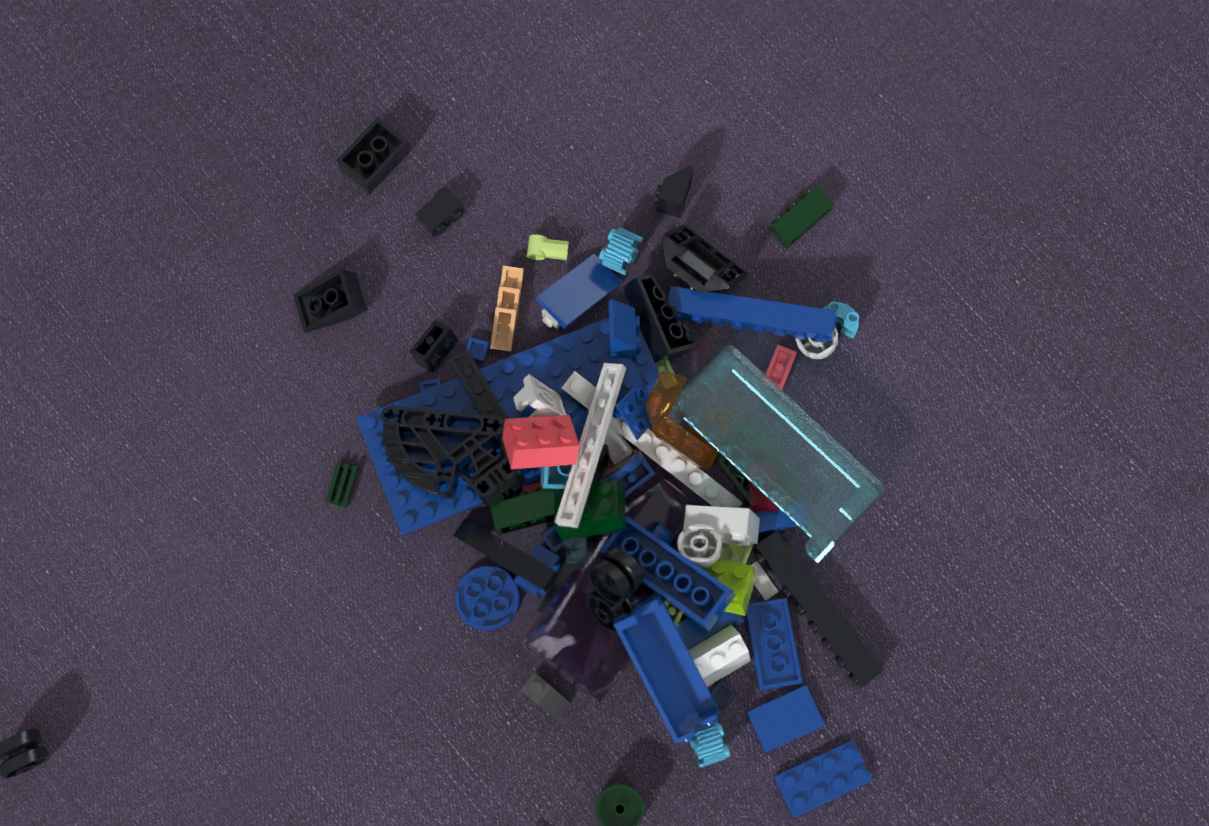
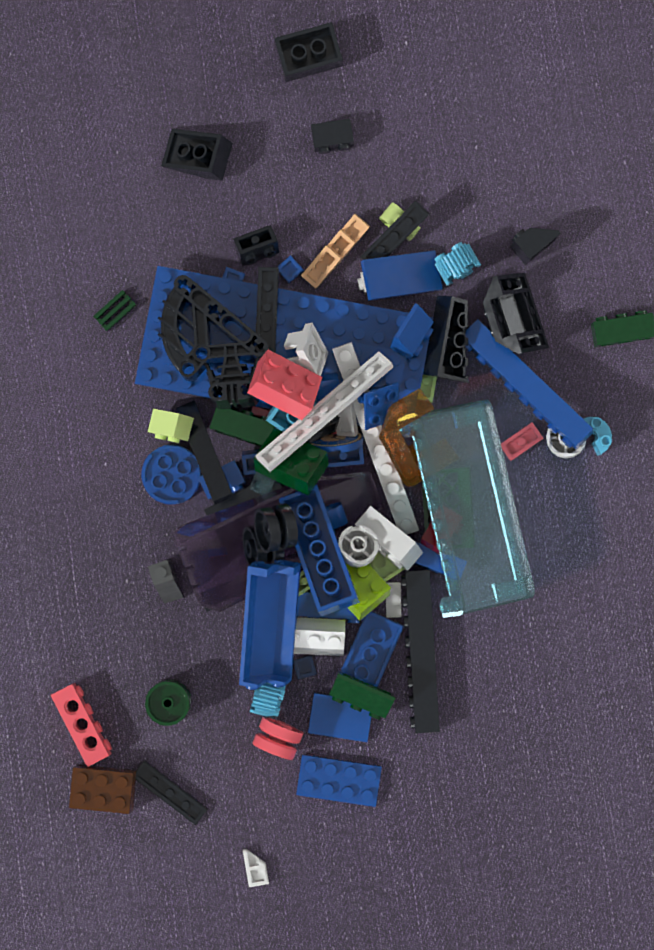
camera: 35 degrees right, 10 degrees up
none -> yellowish green brick [148,409,194,443]
none -> coral wheel [252,717,304,760]
none -> dark green slope [329,671,395,720]
none -> black tile [360,200,430,260]

